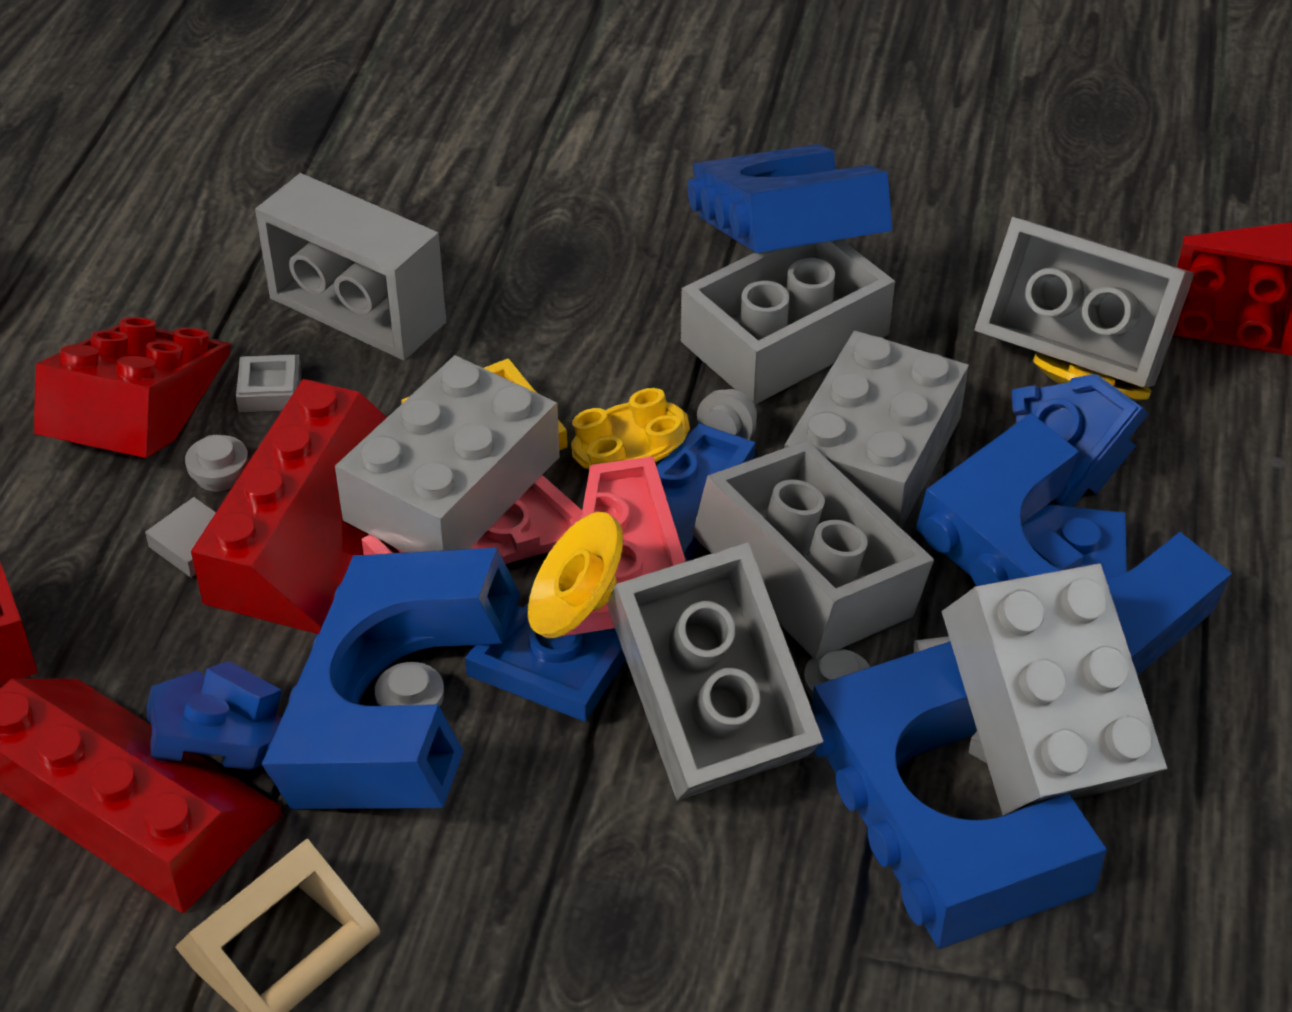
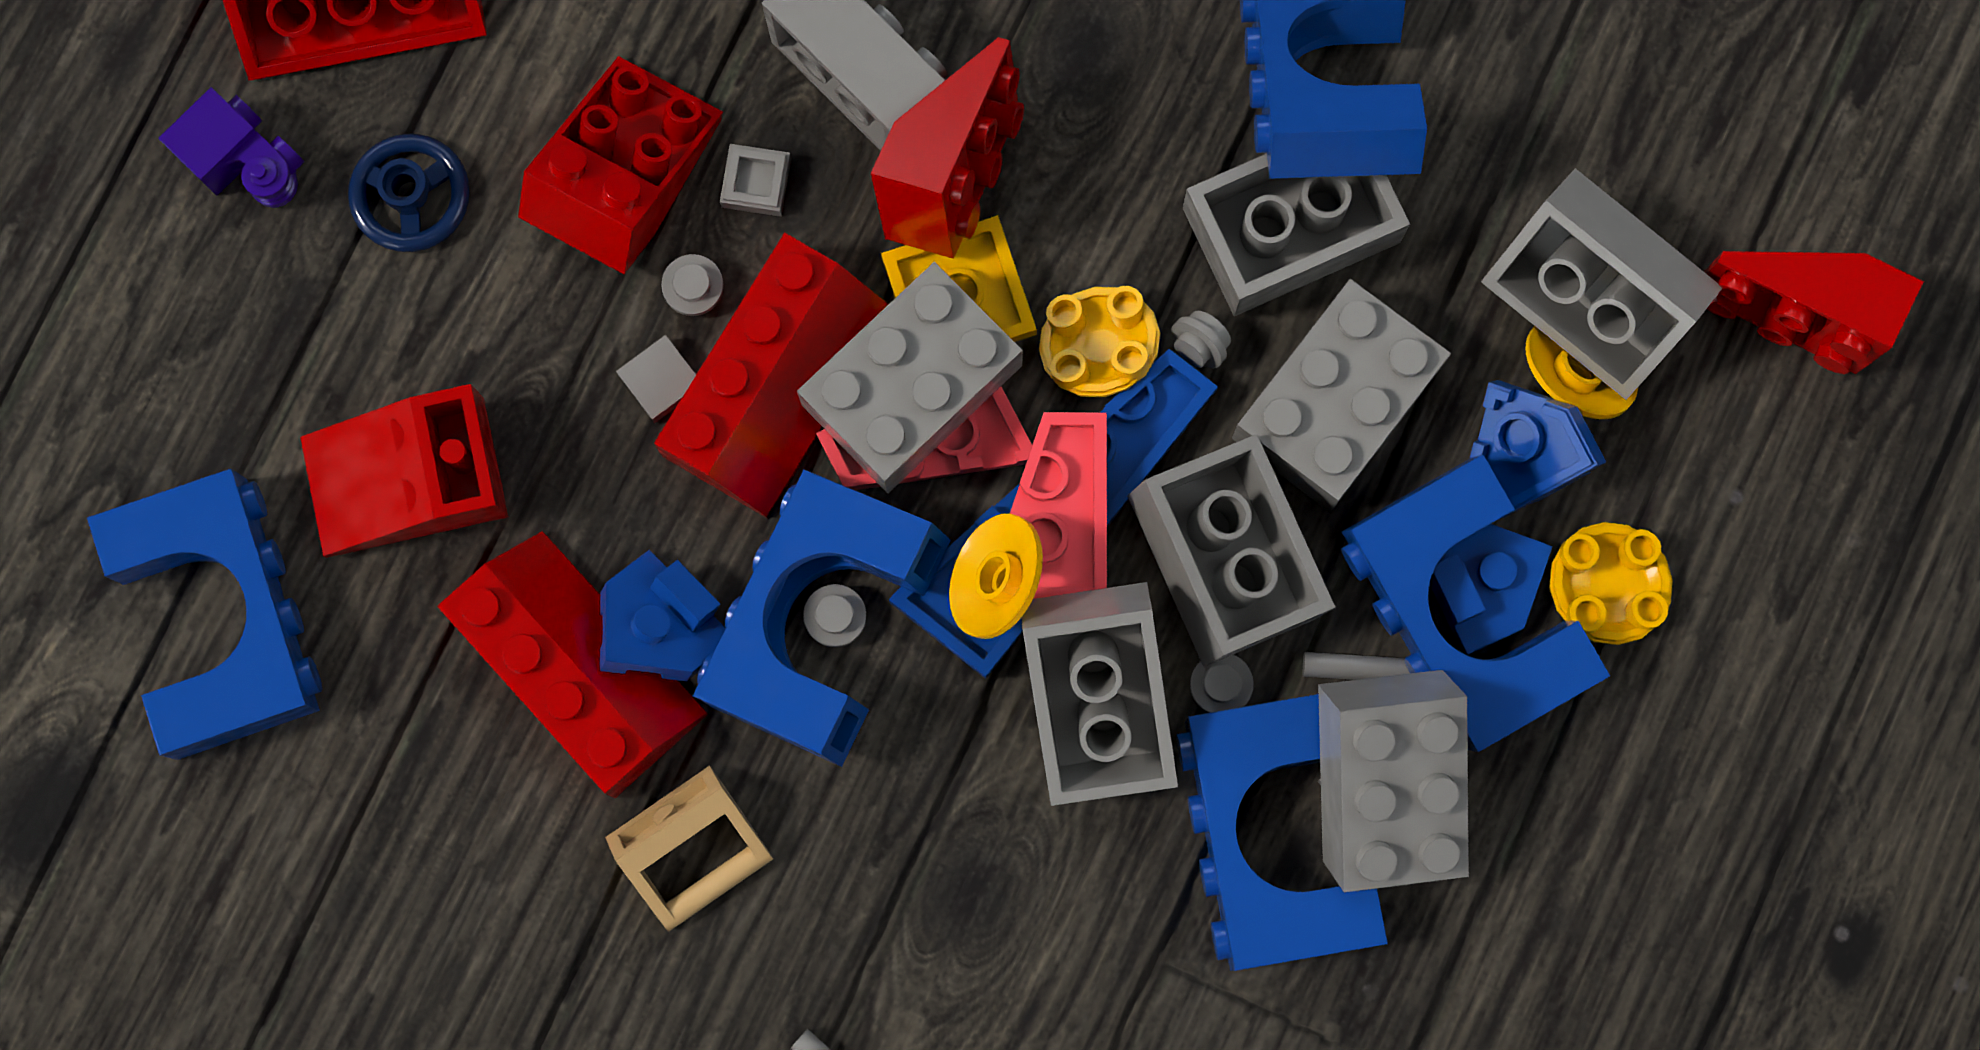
camera: 15 degrees right, 35 degrees up
none -> red slope [871,37,1024,259]
none -> yellow dish [1549,522,1673,645]

